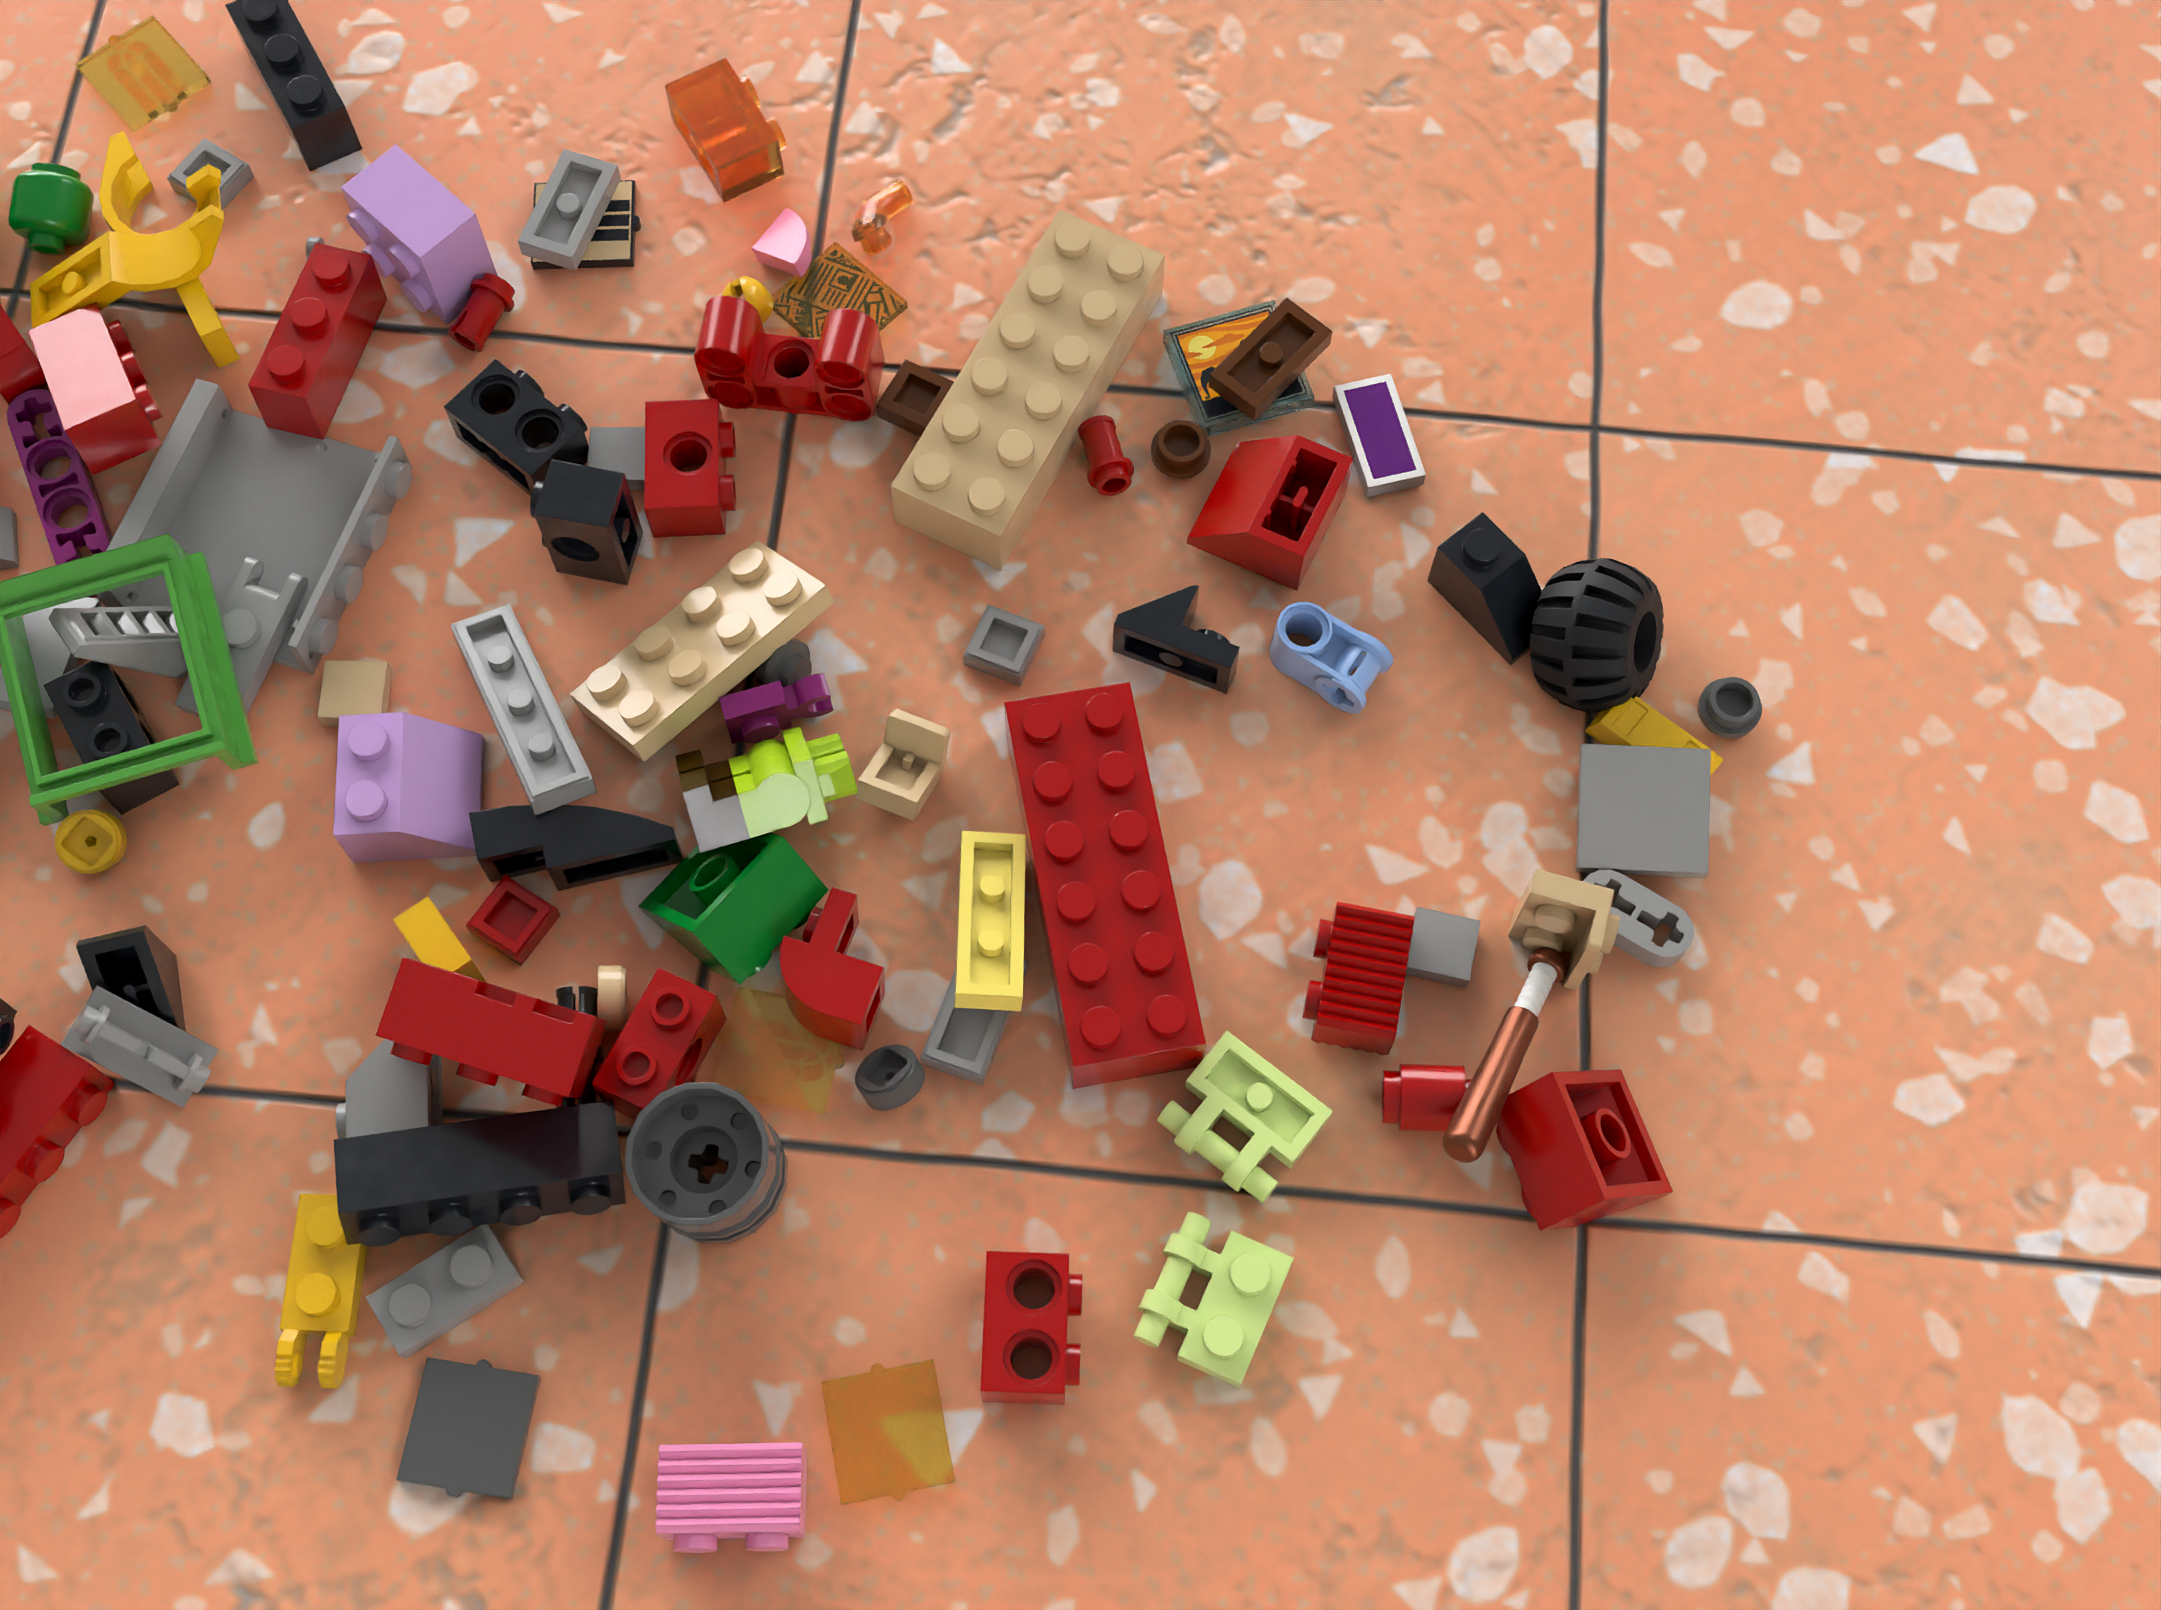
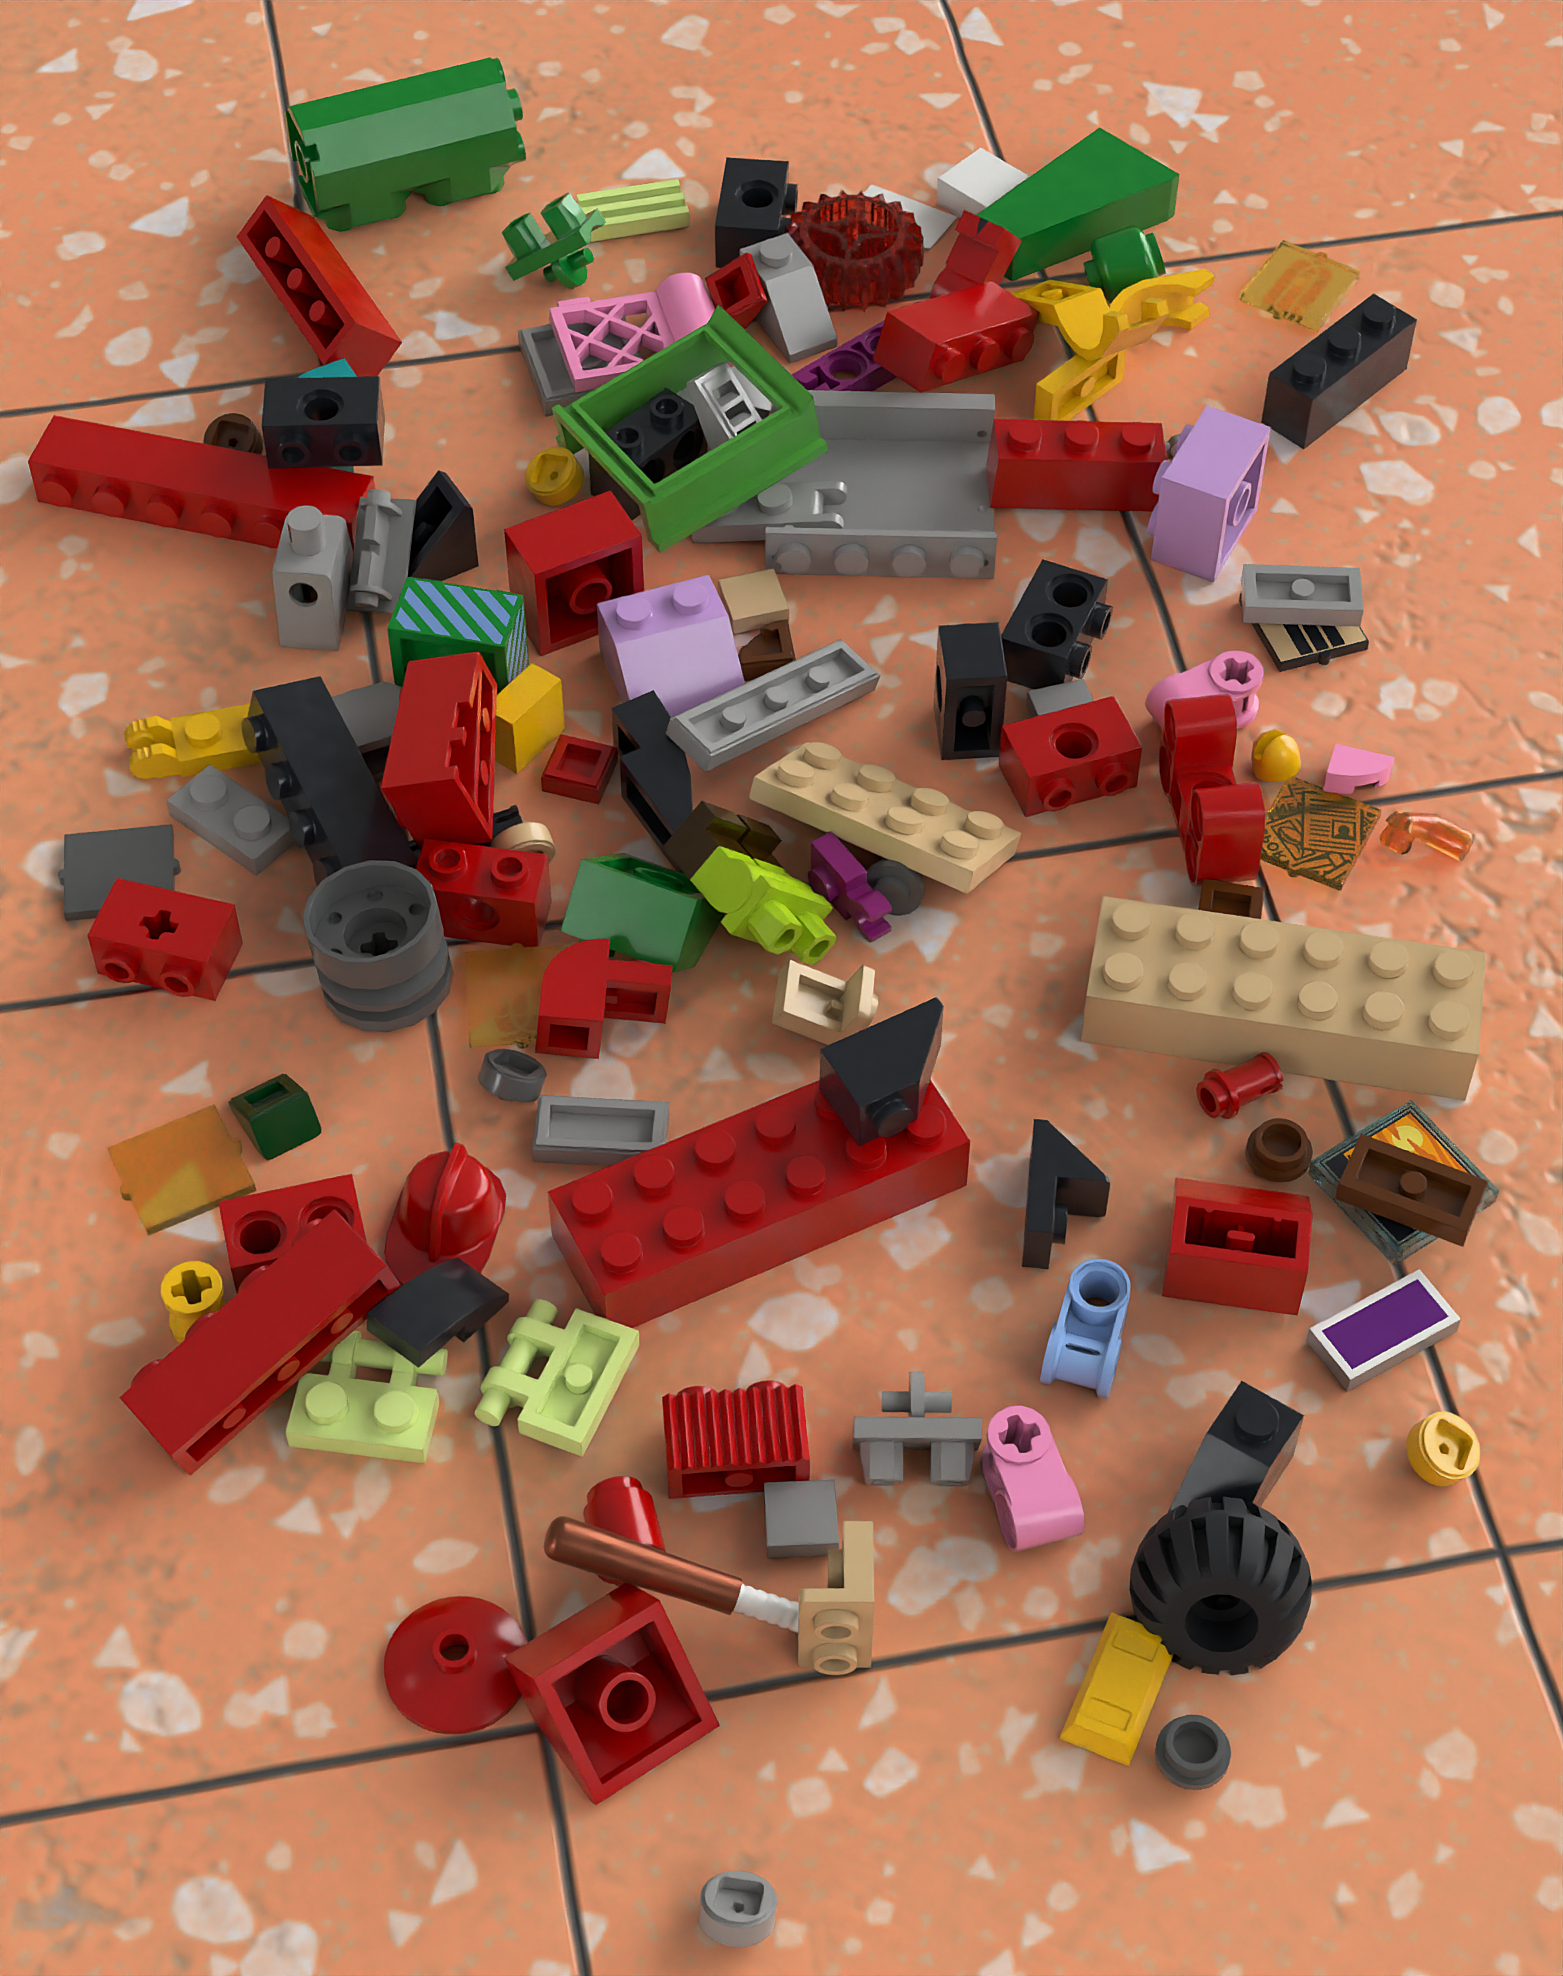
camera: 75 degrees right, 15 degrees down
light grey tile [167,138,254,210] -> none
red pin [448,273,515,352] -> none
bright pink brick [655,1442,807,1553] -> none
clear orange brick [664,57,787,203] -> none
light yellow plate [954,831,1026,1011] -> none
light grey tile [963,604,1045,686] -> none
light grey tile [1576,743,1711,878] -> none
light grey beam [1583,870,1694,967] -> none
none -> red brick [87,878,243,1001]
none -> red brick [119,1209,401,1476]
none -> yellow bush [161,1261,226,1343]
none -> dark green slope [228,1074,322,1160]
none -> light grey torso [272,506,353,651]
none -> black slope [367,1258,509,1368]
none -> red piece [384,1143,506,1285]
none -> red dish [384,1596,527,1735]
none -> green container [387,577,529,694]
none -> red brick [504,490,644,656]
none -> light grey tile [699,1871,777,1947]
none -> reddish brown tile [738,619,796,681]
none -> black slope [819,997,944,1146]
none -> light grey hips [853,1372,982,1486]
none -> bright pink piece [981,1406,1085,1553]
none -> bright pink piece [1145,650,1264,729]
none -> yellow tile [1406,1412,1480,1487]

